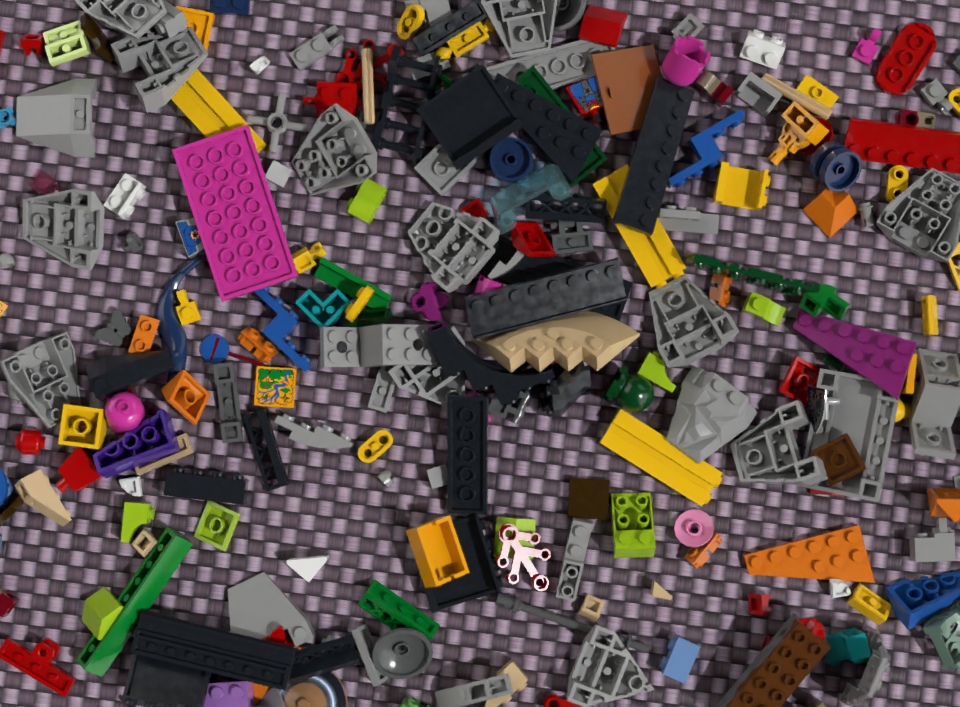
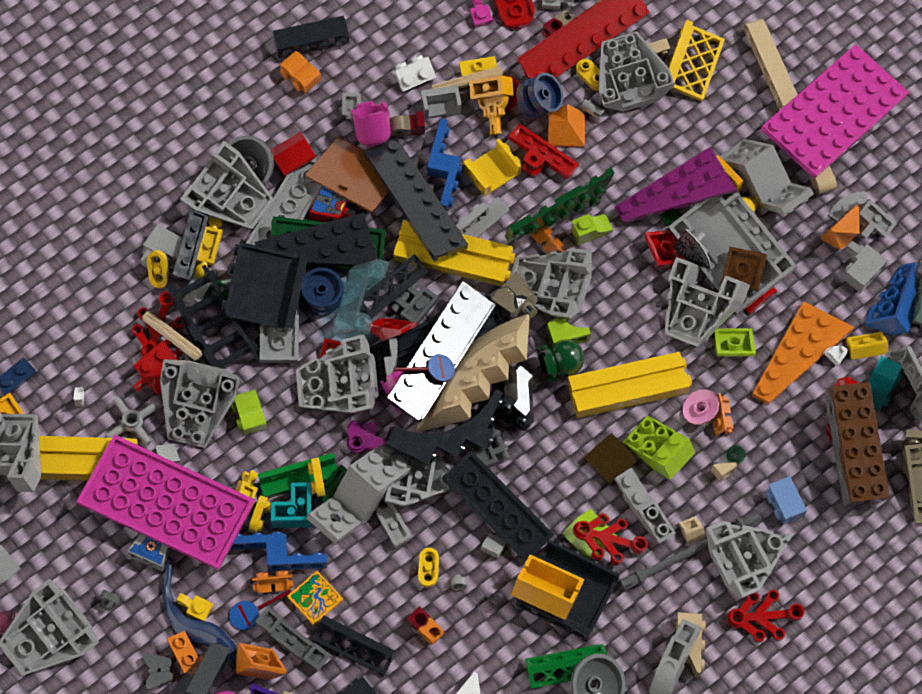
camera: 45 degrees left, 20 degrees down
white bracket [103,173,146,219] -> none
light grey slope [274,413,354,449] -> none
light grey hinge [289,25,345,71] -> none
light grey wedge [666,366,757,464] -> none
red tile [748,593,772,615] -> none
green brick [799,284,850,321] -> none
yellow slope [921,295,938,336] -> none
none -> yellow plate [248,495,271,533]
none -> piece [394,354,455,382]
none -> leg [406,606,444,645]
none -> dark tan torso [491,272,538,318]
none -> red plate [508,123,579,180]
none -> lime slope [714,328,756,356]
none -> clear green plate [726,445,746,464]

